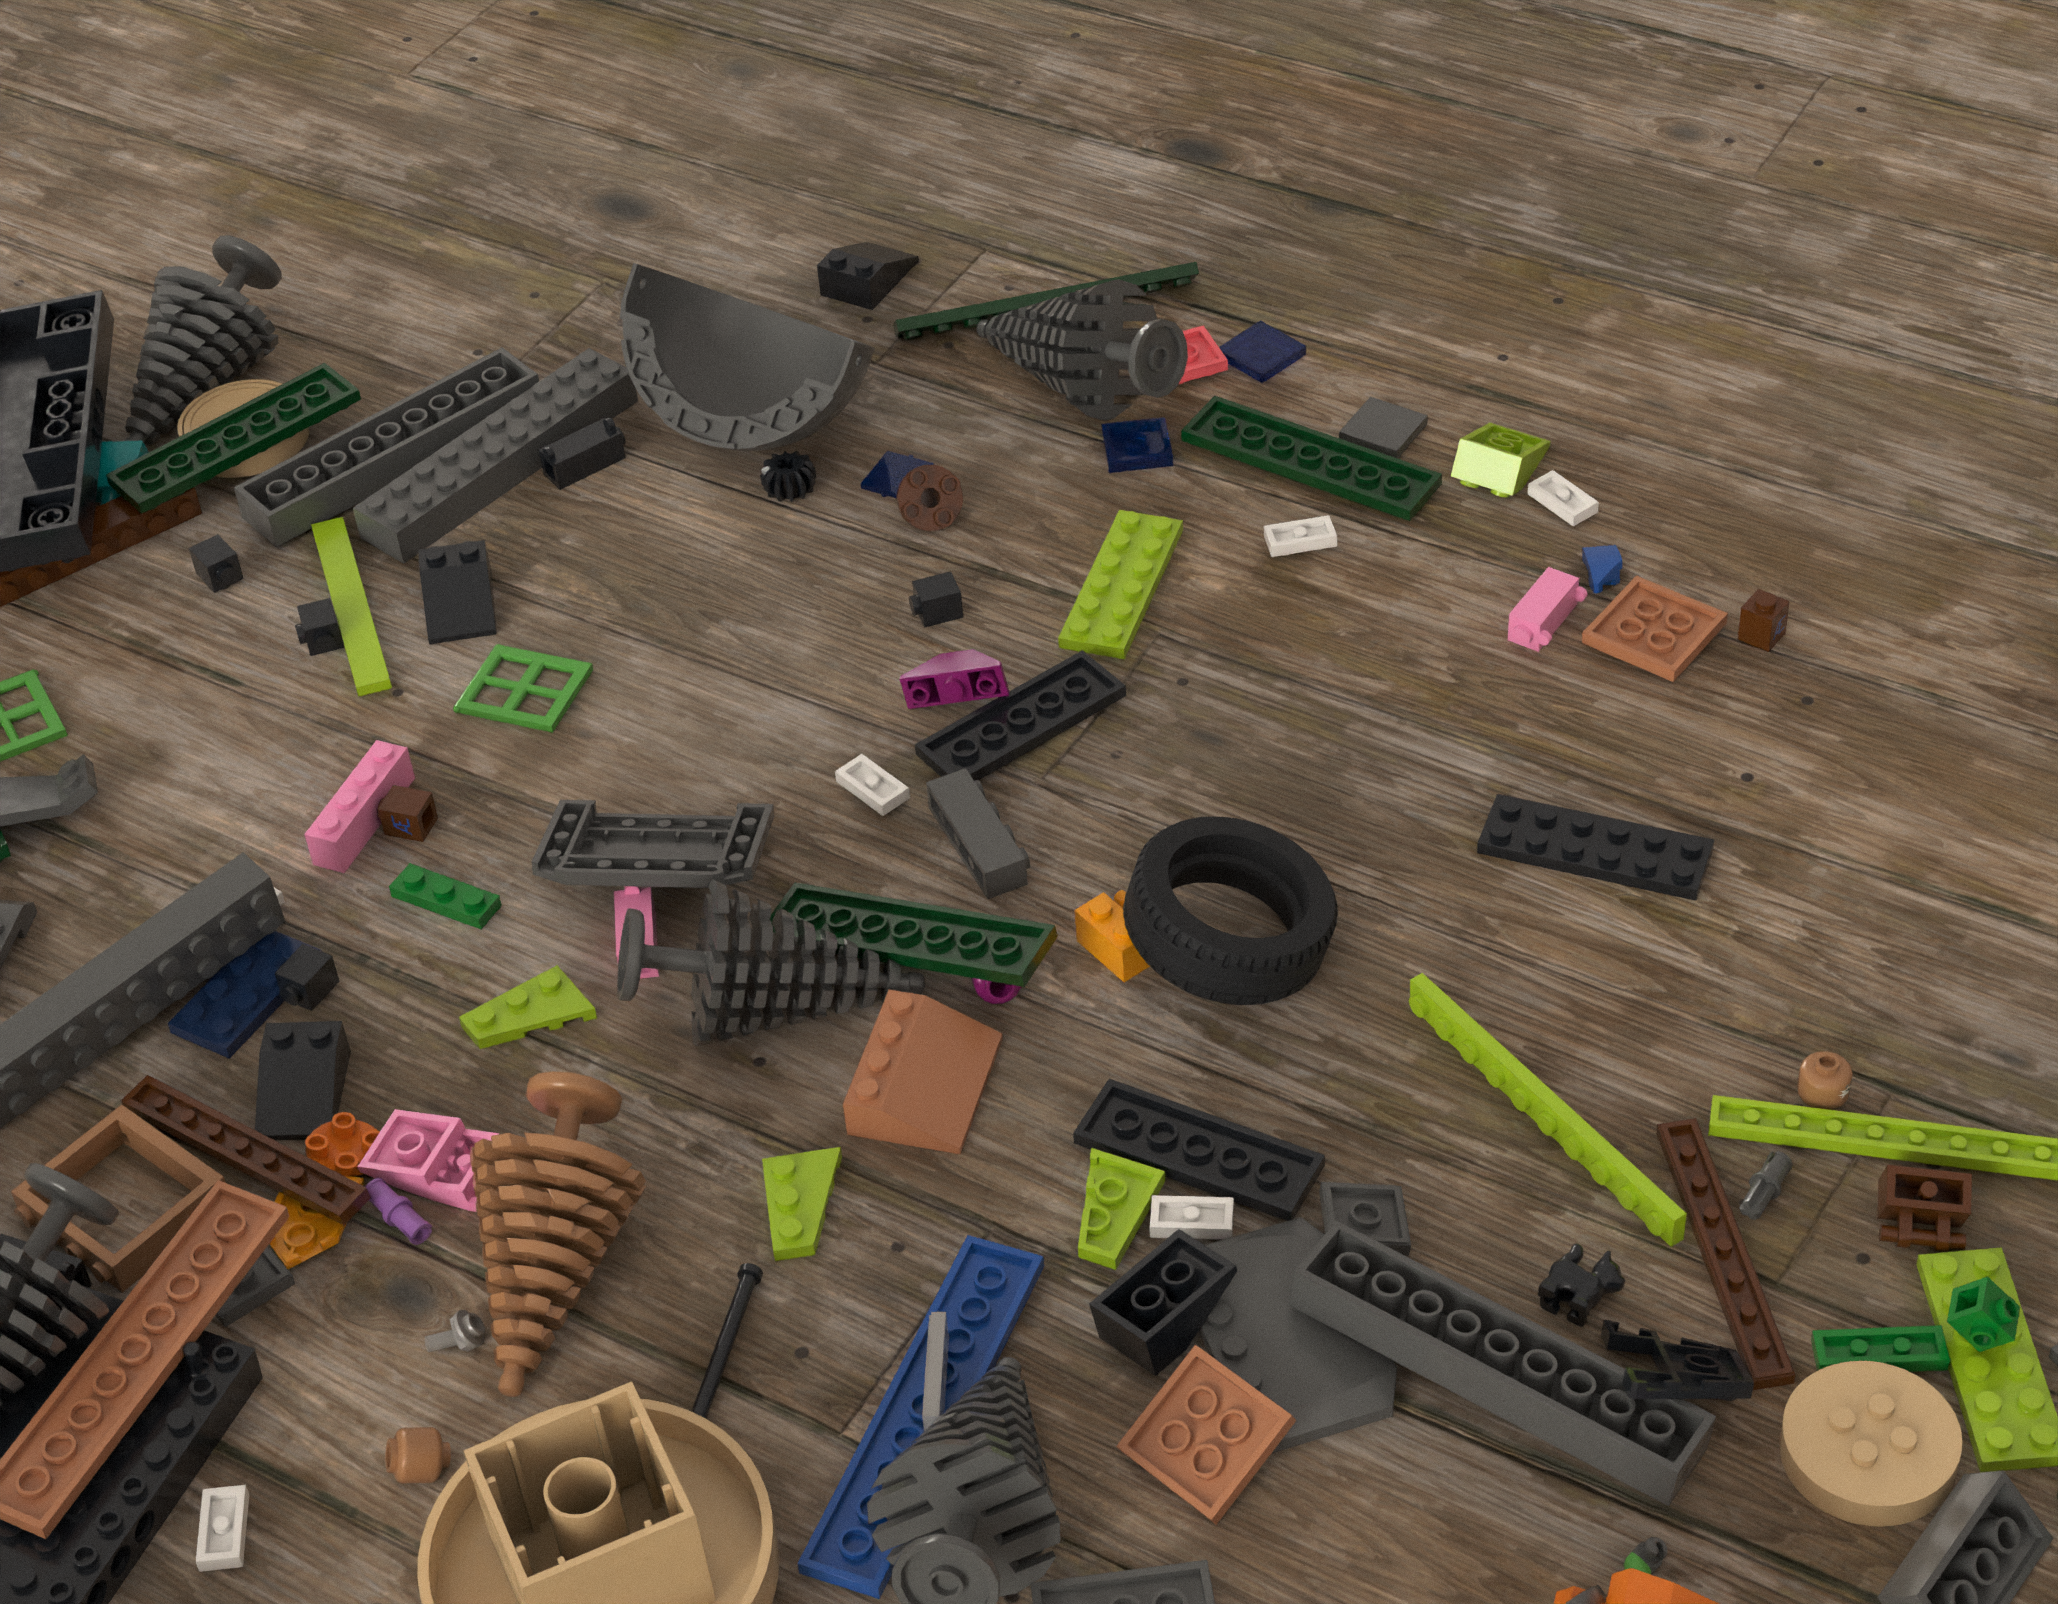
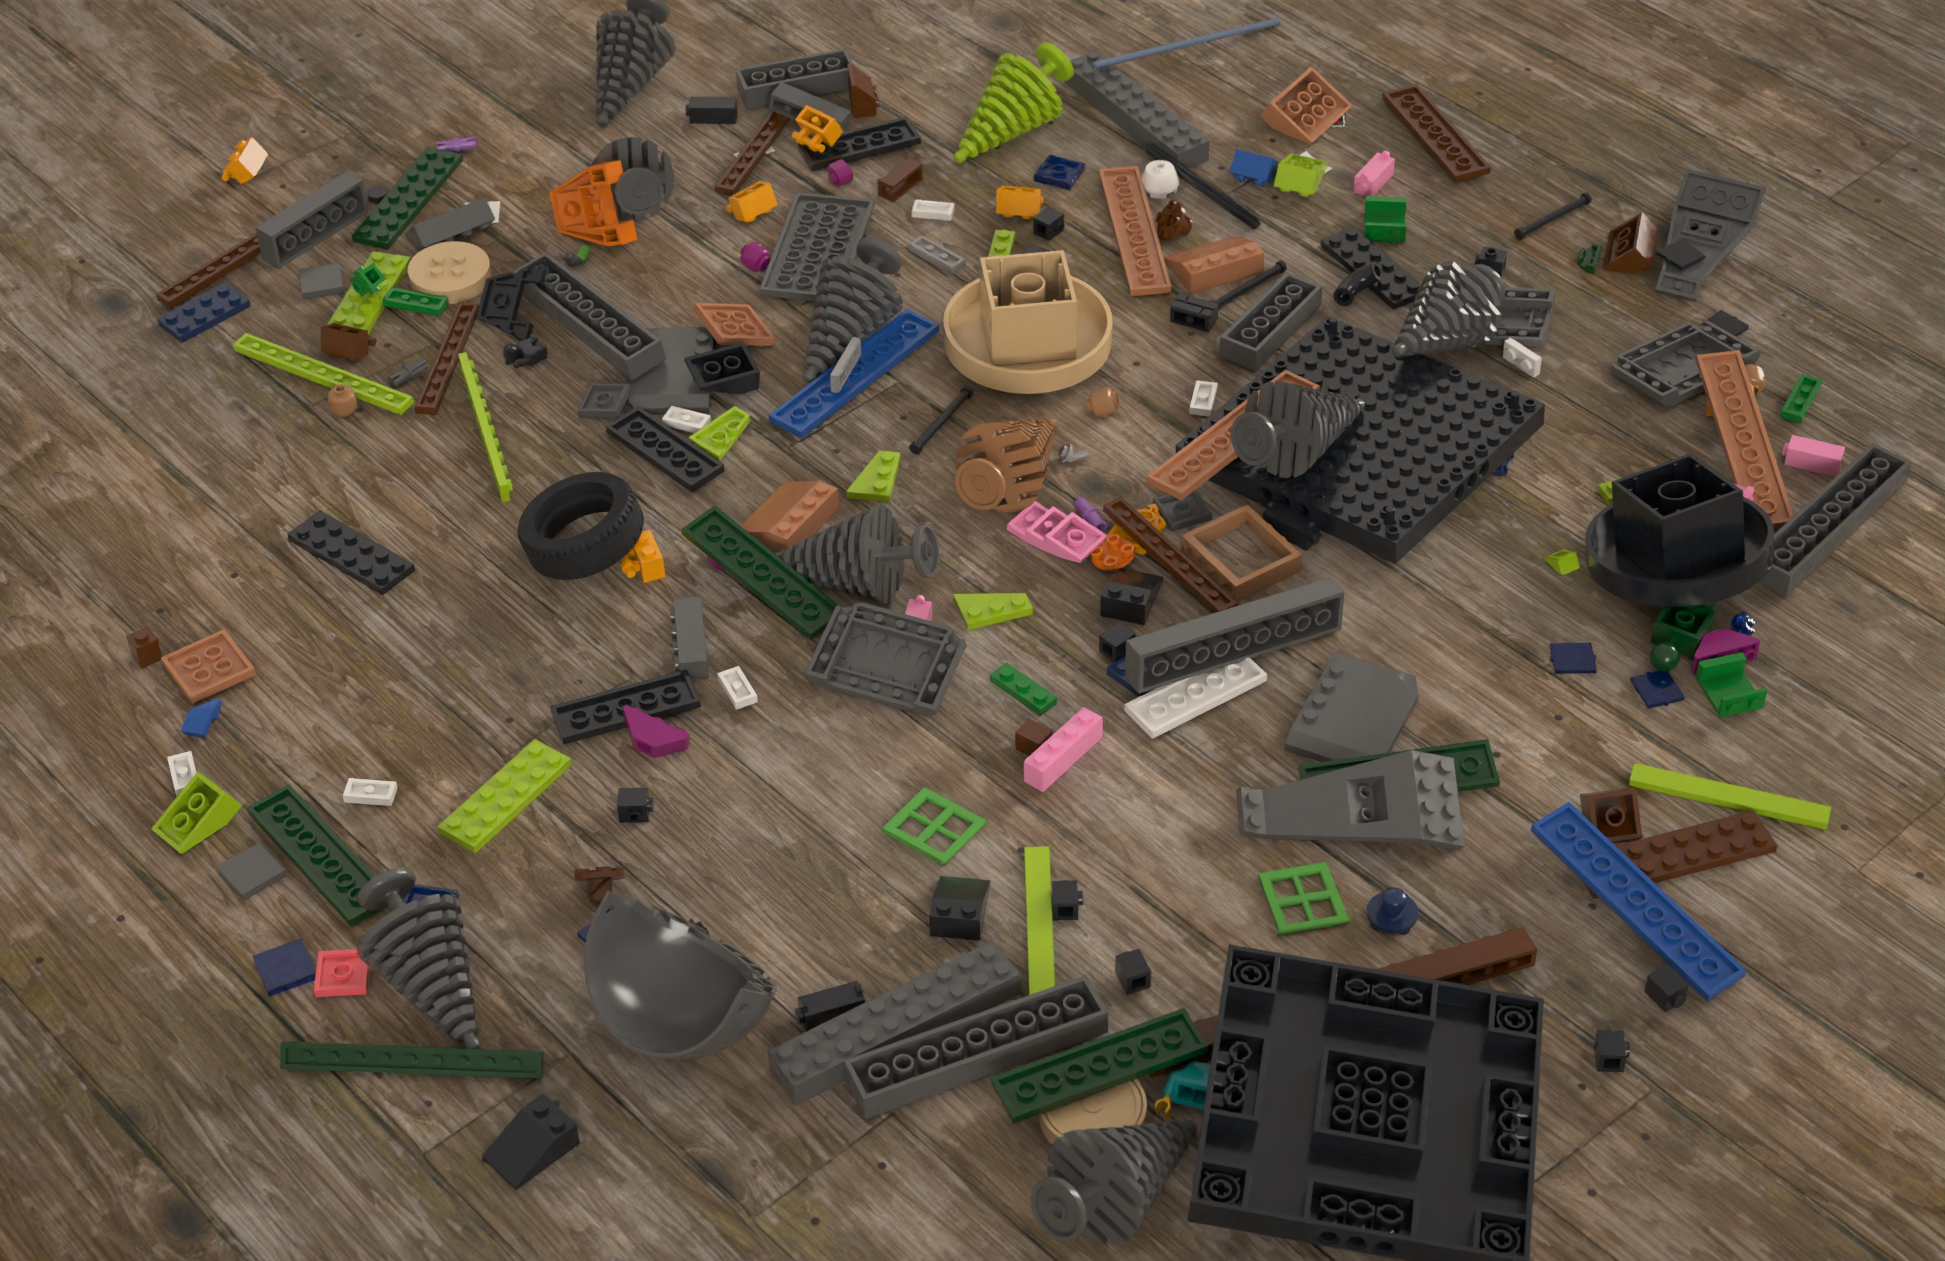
camera: 165 degrees left, 0 degrees up
bright pink brick [1508,567,1588,652] -> none

